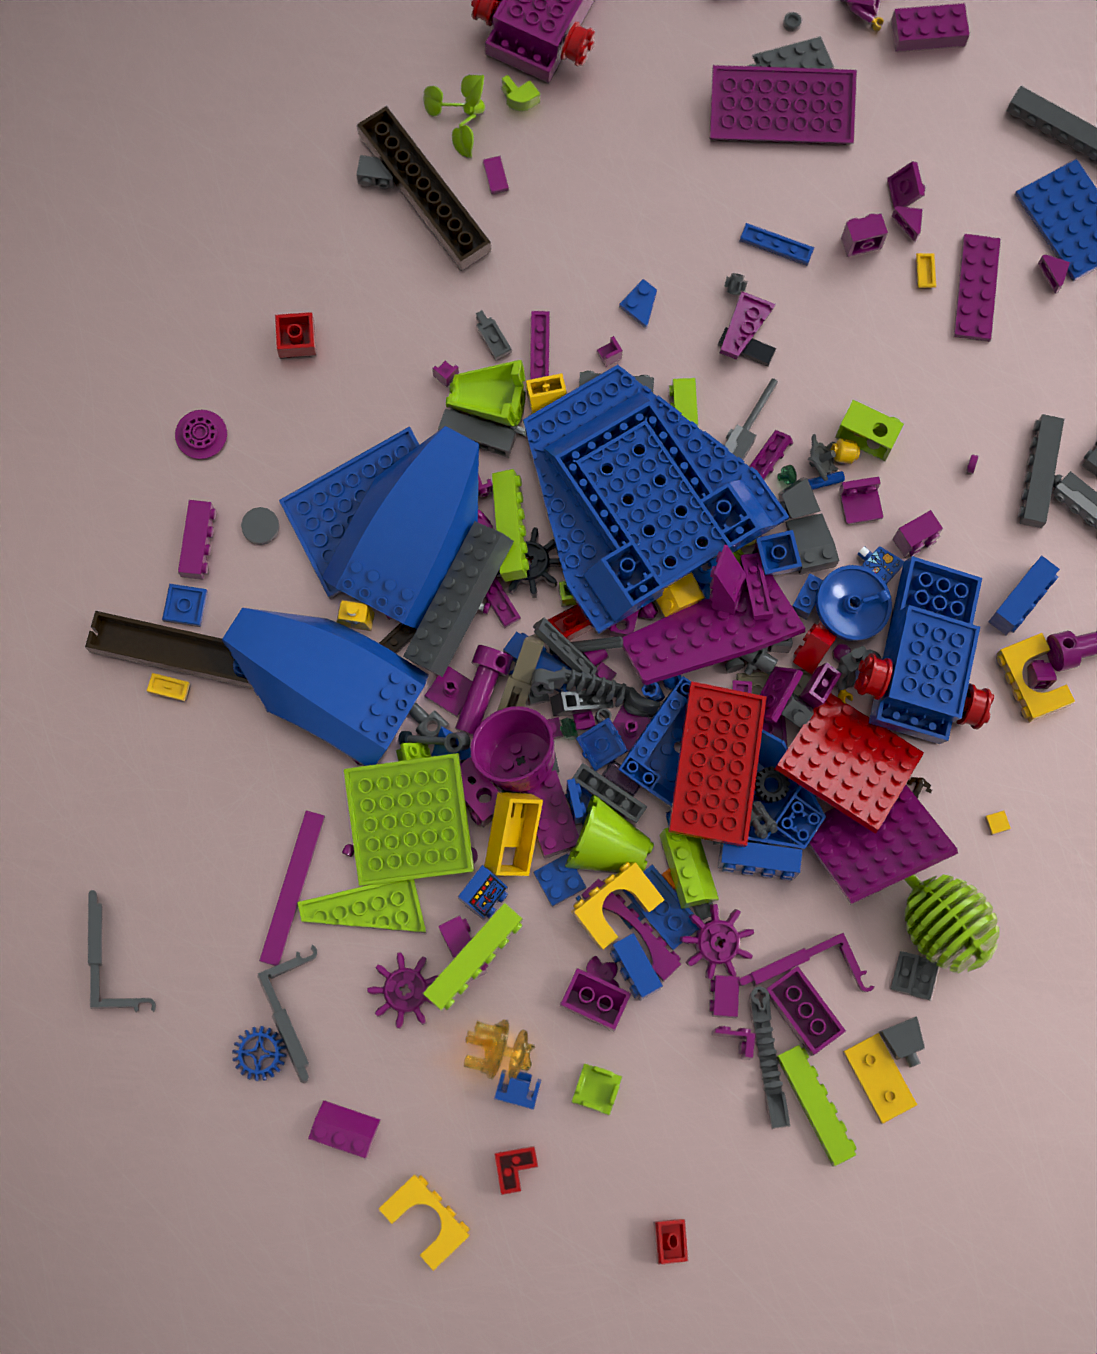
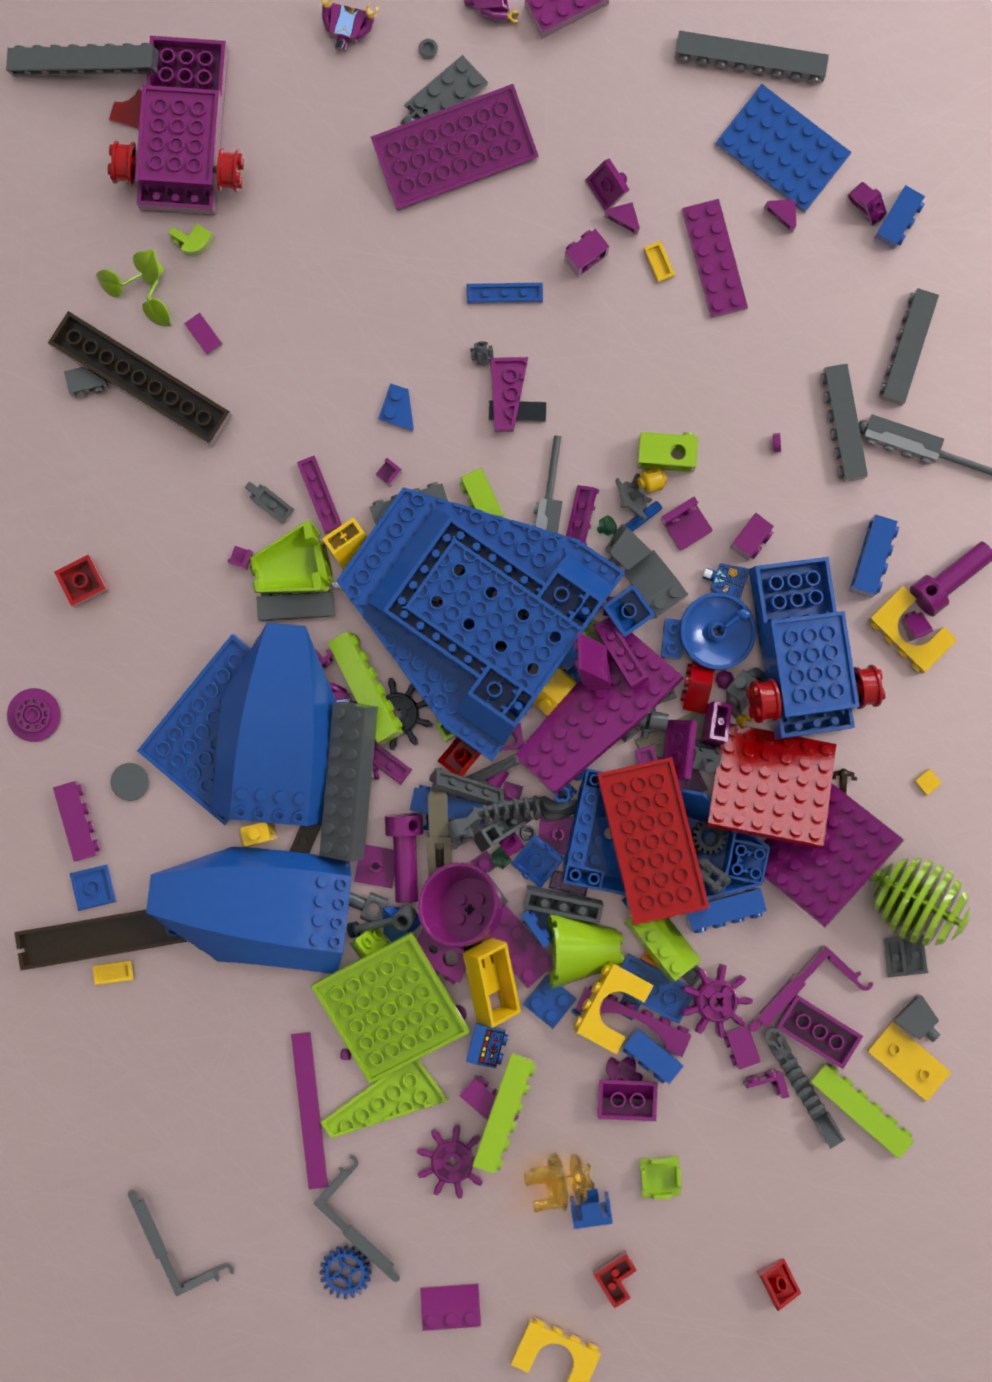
camera: 20 degrees left, 10 degrees up
magenta plate [638,602,658,619] -> none

